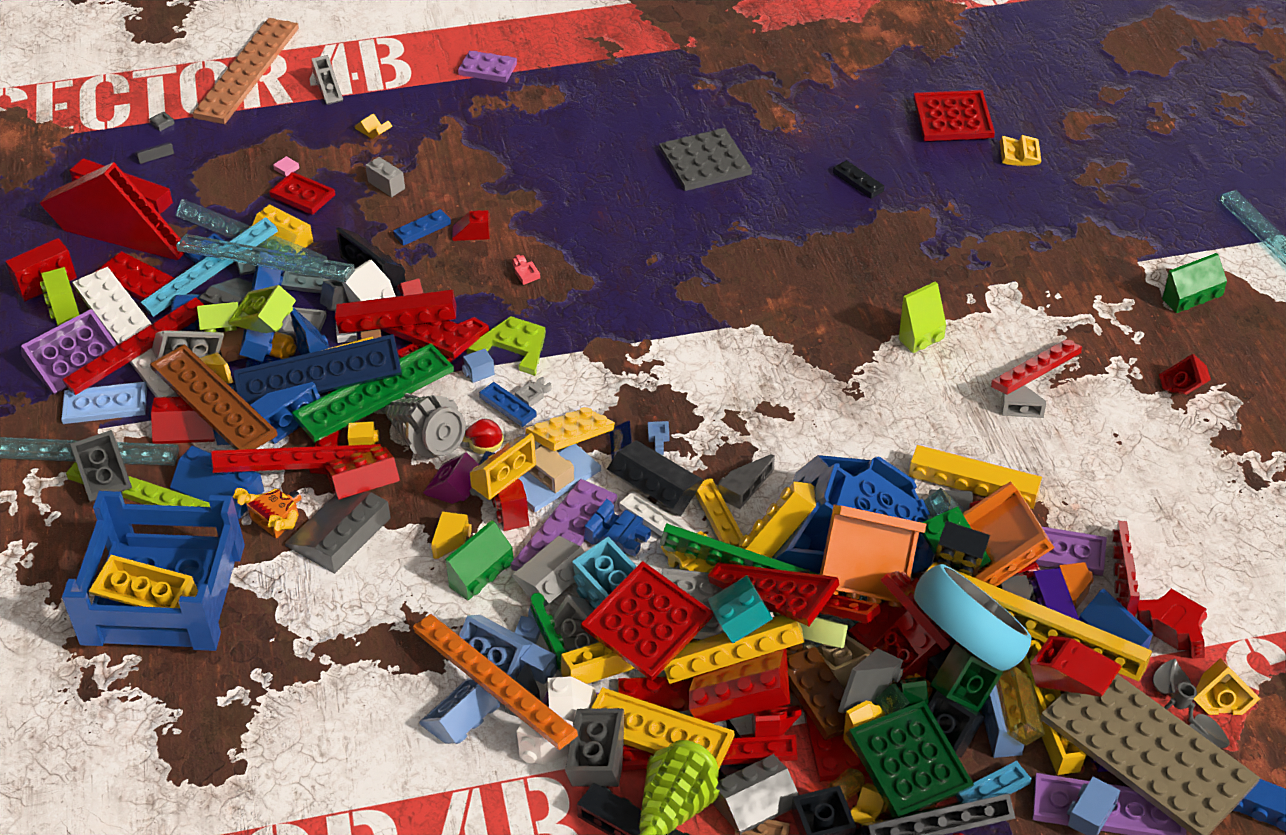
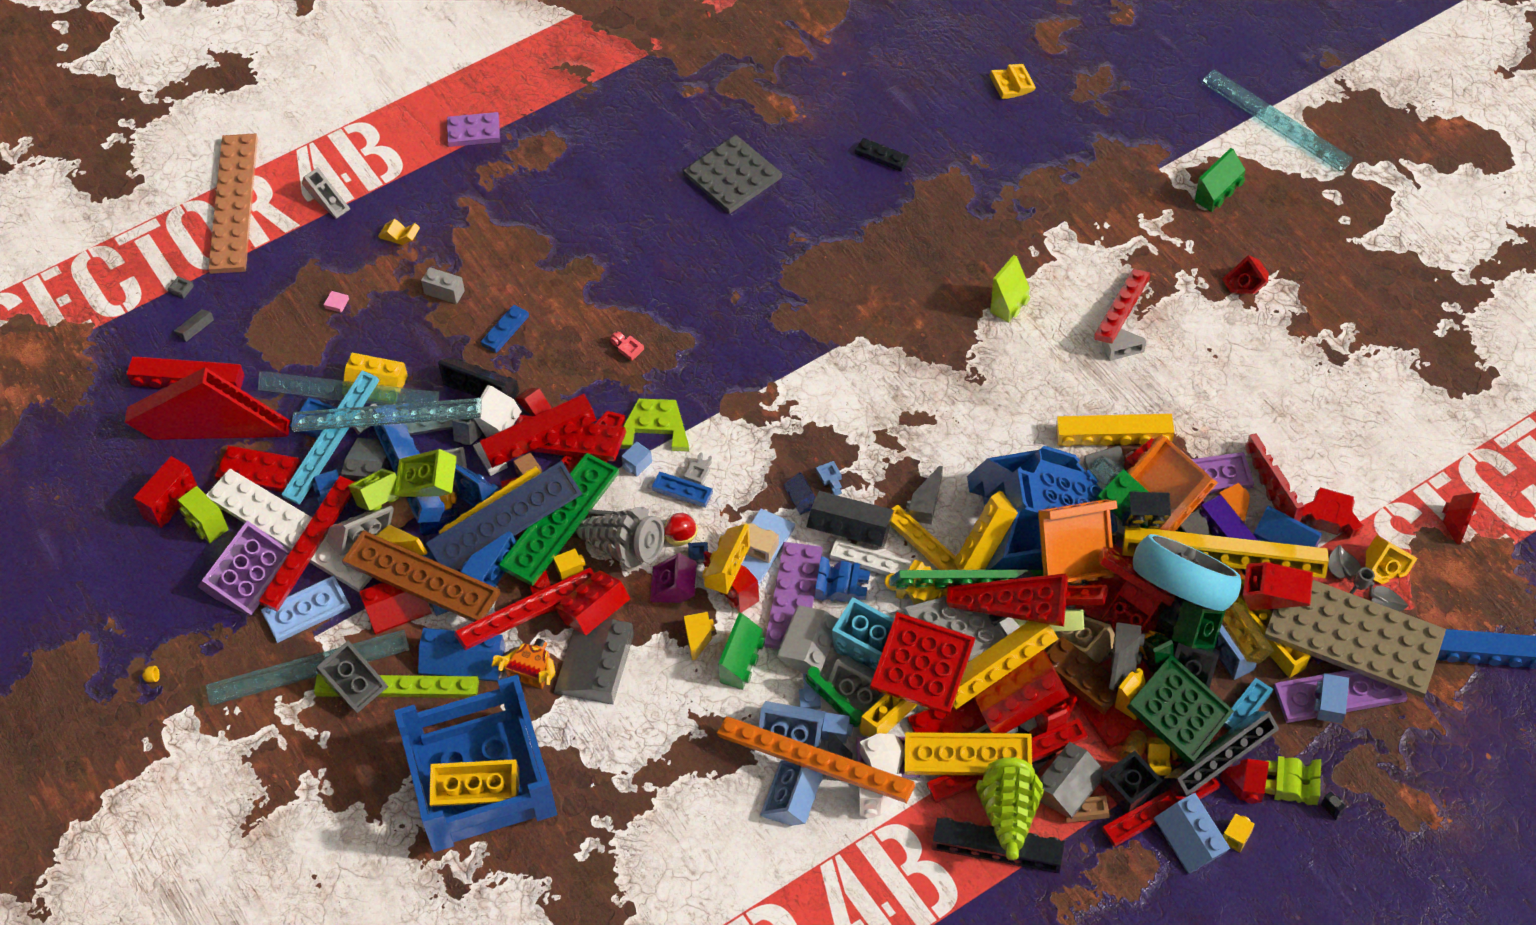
camera: 20 degrees left, 10 degrees up
red plate [269,172,335,215] -> none
red slope [452,210,490,241] -> none
yellow plate [525,407,615,451] -> none
dark grey slope [565,708,624,787] -> none
teal slope [708,576,773,643] -> none
clear green plate [875,684,910,715] -> none
red plate [913,90,995,141] -> none

